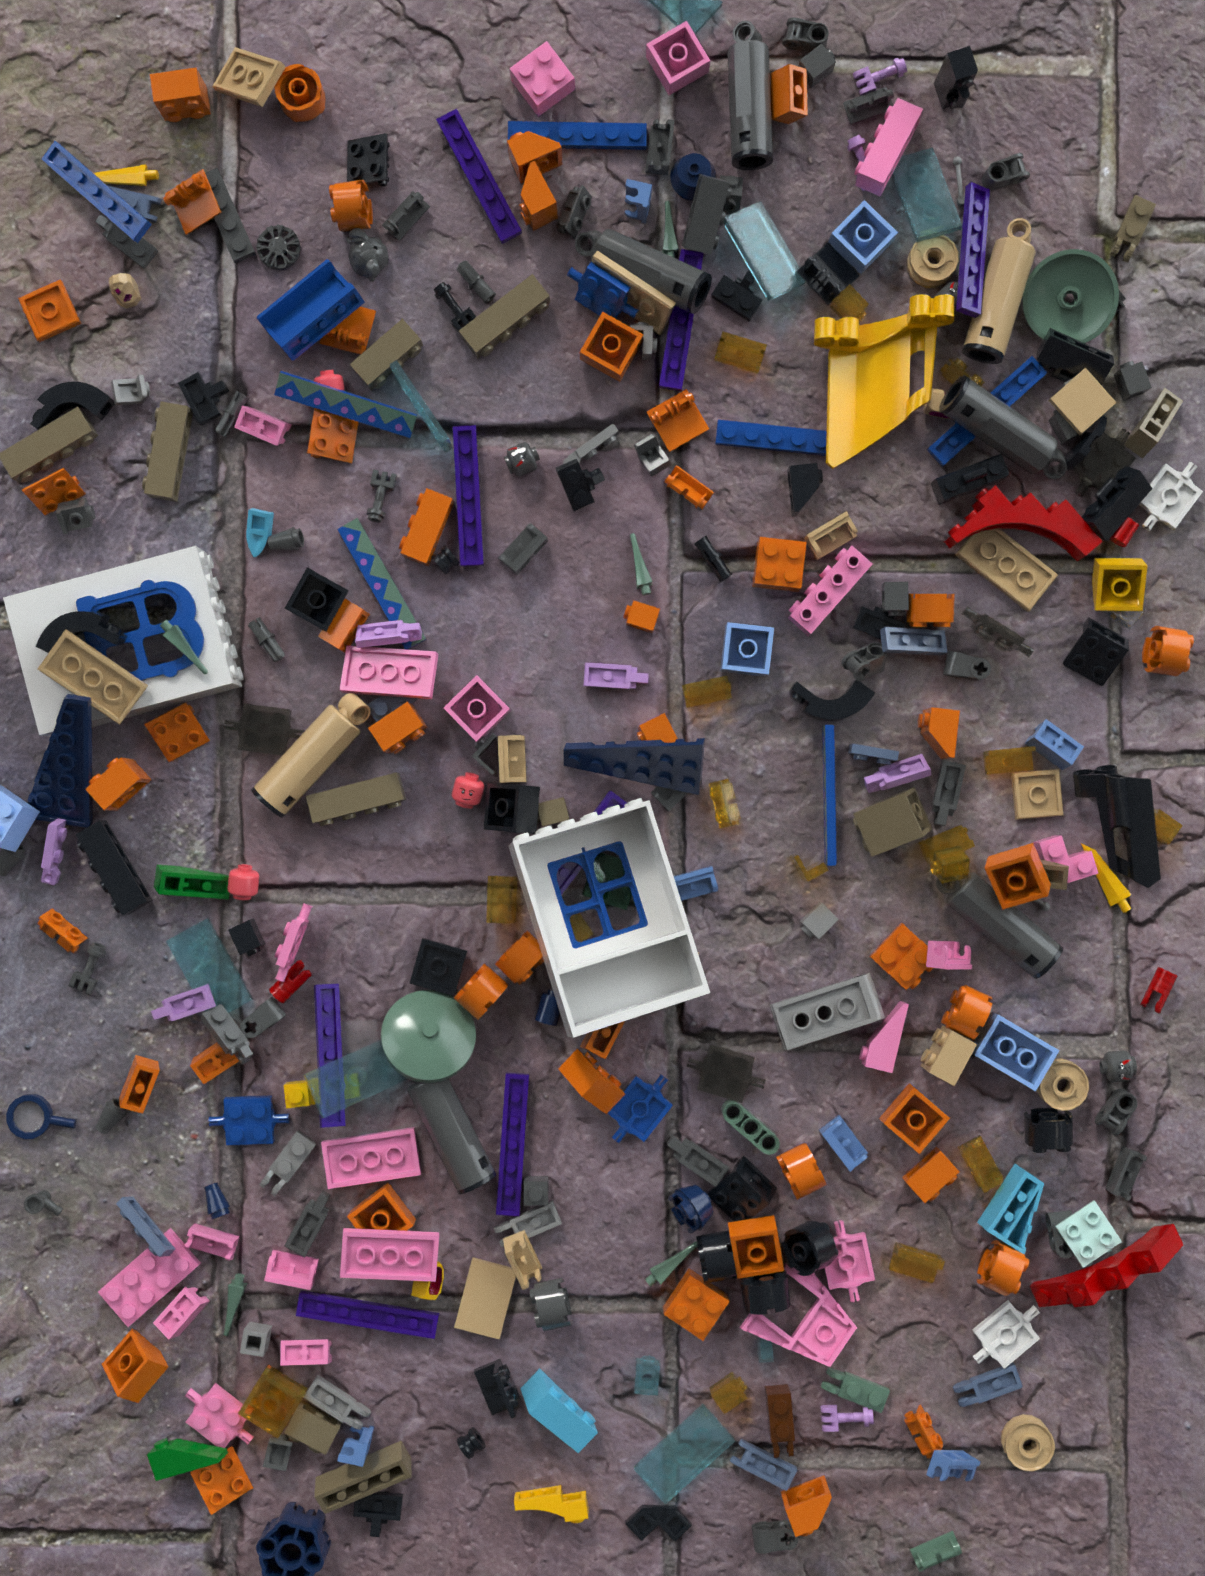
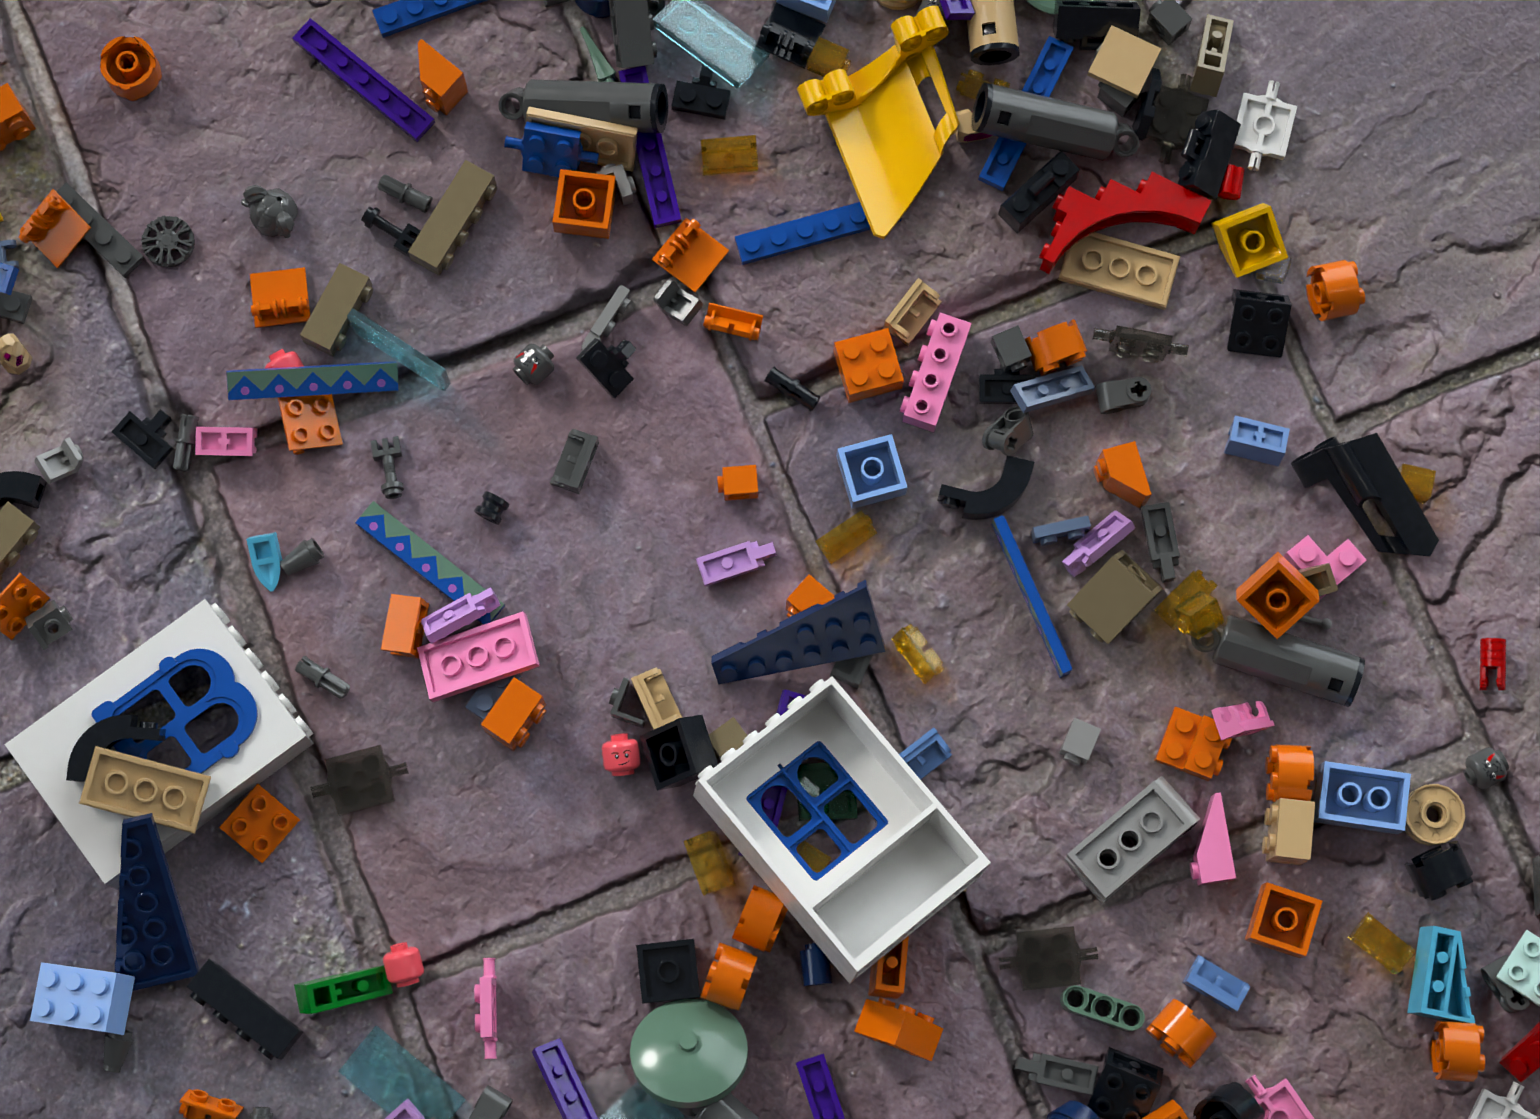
camera: 25 degrees left, 10 degrees down
lavender hinge [41,818,67,885] -> none
orange brick [85,757,152,811] -> none
dark tan brick [142,401,193,502] -> none
sand green piece [160,620,208,674] -> none
tan tile [212,47,285,107] -> none
black brick [228,919,265,957] -> none
tan piece [251,693,371,818] -> none
blue panel [257,259,365,361] -> none
red hinge [269,960,312,1004] -> none
black slope [284,567,349,632] -> none
dark tan brick [306,772,406,827] -> none
orange brick [329,180,373,232] -> none
black hinge [347,133,390,187] -> none
dark grey hinge [382,191,430,241] -> none
orange brick [399,488,454,567] -> none
bright pink brick [444,675,511,743] -> none
dark purple plate [453,425,484,567] -> none
orange slope [507,131,563,183] -> none
dark grey hinge [556,185,592,239] -> none
blue plate [608,1074,673,1143] -> none
medium blue hinge [625,179,652,224] -> none
sand green piece [630,533,653,596] -> none
black slope [787,463,823,516] -> none
clear yellow panel [789,854,829,882] -> none
clear yellow panel [888,1242,945,1283] -> none
orange brick [902,1147,959,1203] -> none
clear yellow panel [983,746,1036,775] -> none
tan tile [1011,769,1063,820] -> none
yellow bar [1081,843,1131,913] -> none
dark grey piece [1095,1089,1137,1136] -> none

